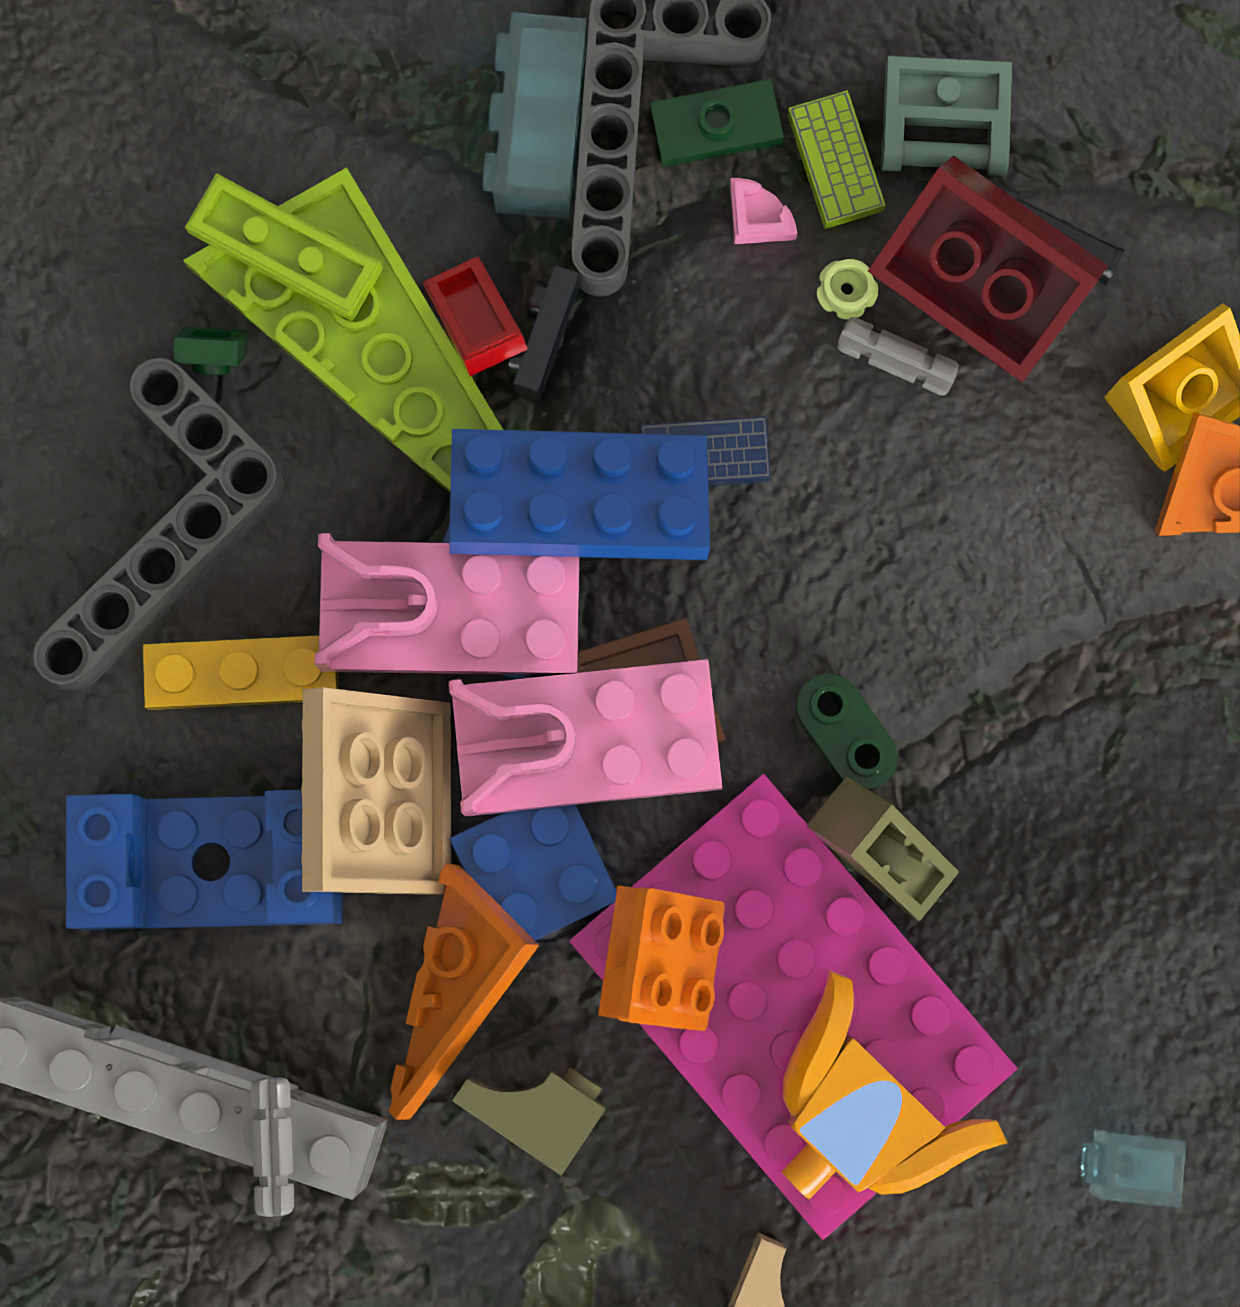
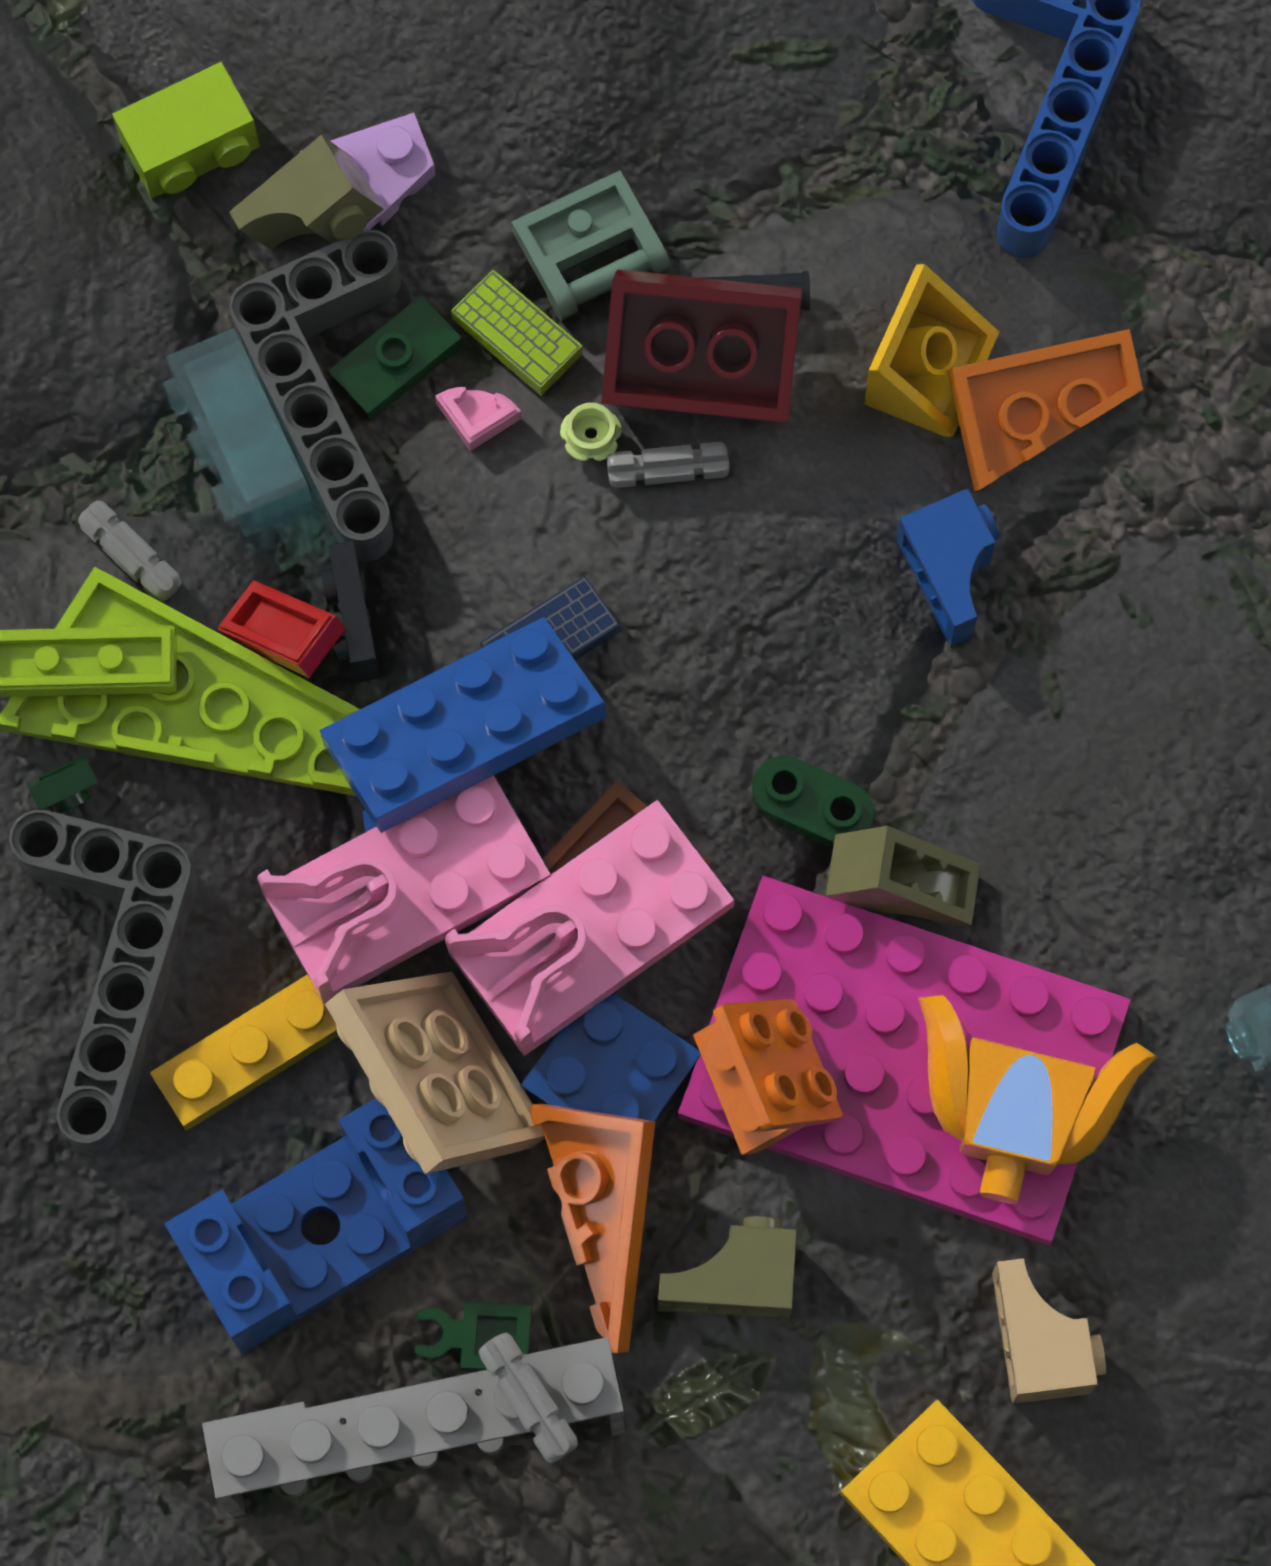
camera: 25 degrees left, 10 degrees down
none -> light grey axle [78,500,182,602]
none -> dark green plate [414,1301,532,1372]
none -> blue arch [896,488,999,647]

